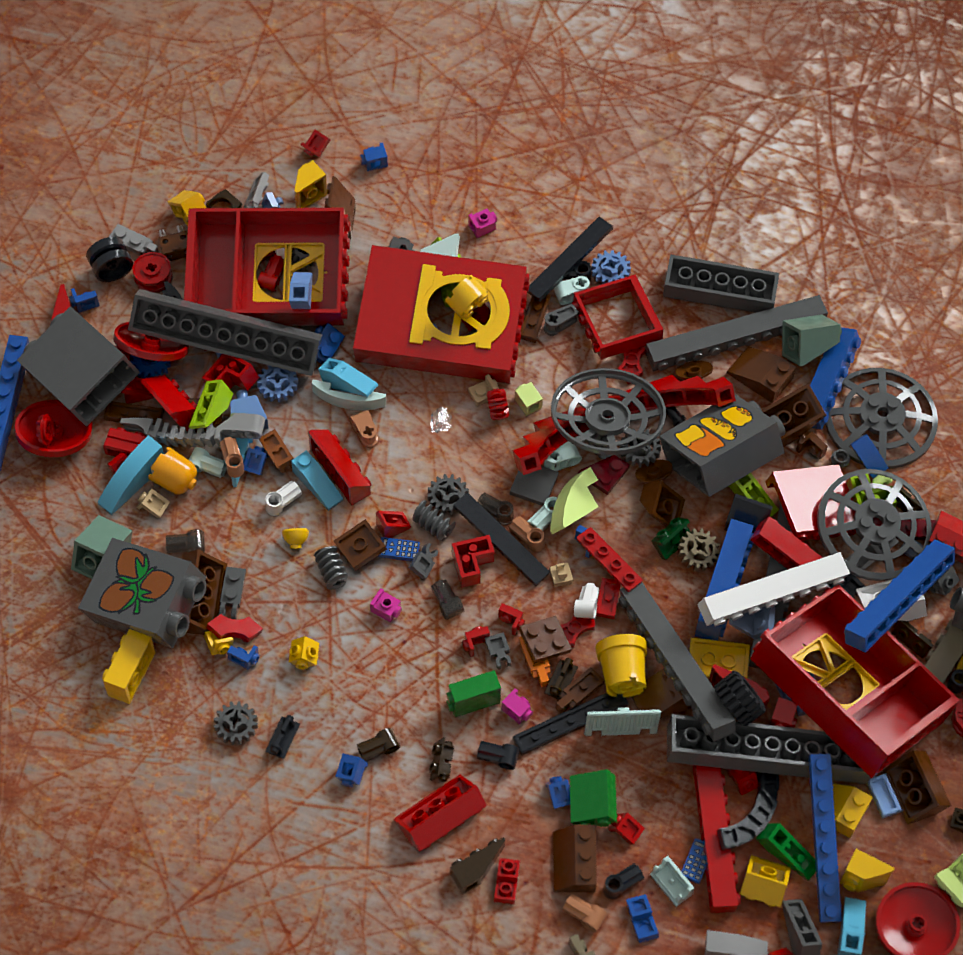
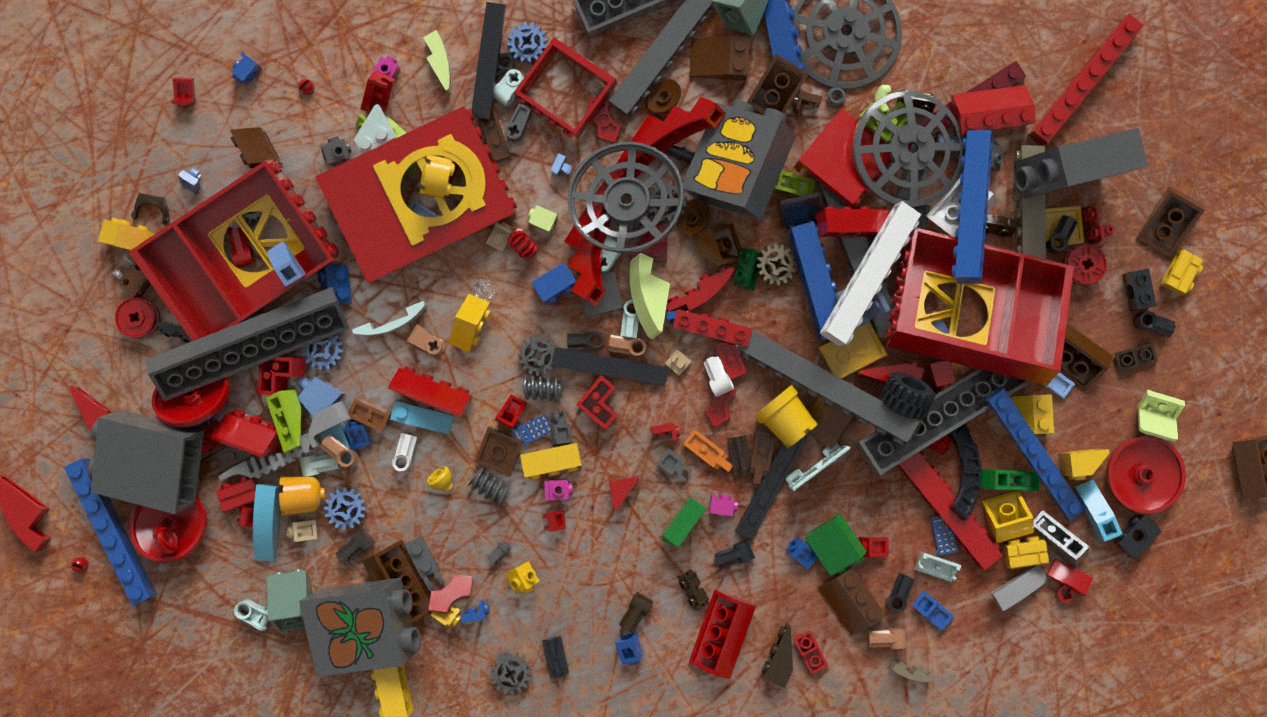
camera: 30 degrees left, 25 degrees up
blue bracket [69,288,100,313] -> none
black wheel [86,237,133,282] -> none
light grey hinge [109,224,159,255] -> none
light grey hinge [244,172,269,208] -> none
yellow slope [294,160,327,208] -> none
medium azure slope [318,358,378,397] -> none
clear smoke piece [431,579,465,620] -> none
red bracket [462,626,490,657] -> none
reddish brown plate [519,616,572,664] -> none
blue slope [850,434,889,478] -> none
none -> light aqua piece [234,599,268,631]
none -> red hinge [298,79,315,95]
none -> medium blue gear [324,487,367,529]
none -> red hinge [360,70,395,113]
none -> yellowish green slope [423,30,452,94]
none -> yellow brick [448,294,491,352]
none -> dark grey pin [487,541,511,566]
none -> yellow brick [520,443,582,480]
none -> blue brick [531,262,576,306]
none -> red tile [542,510,566,532]
none -> light blue tile [550,153,572,177]
none -> red slope [609,476,639,511]
none -> red slope [666,266,734,312]
none -> yellow brick [1003,536,1049,569]

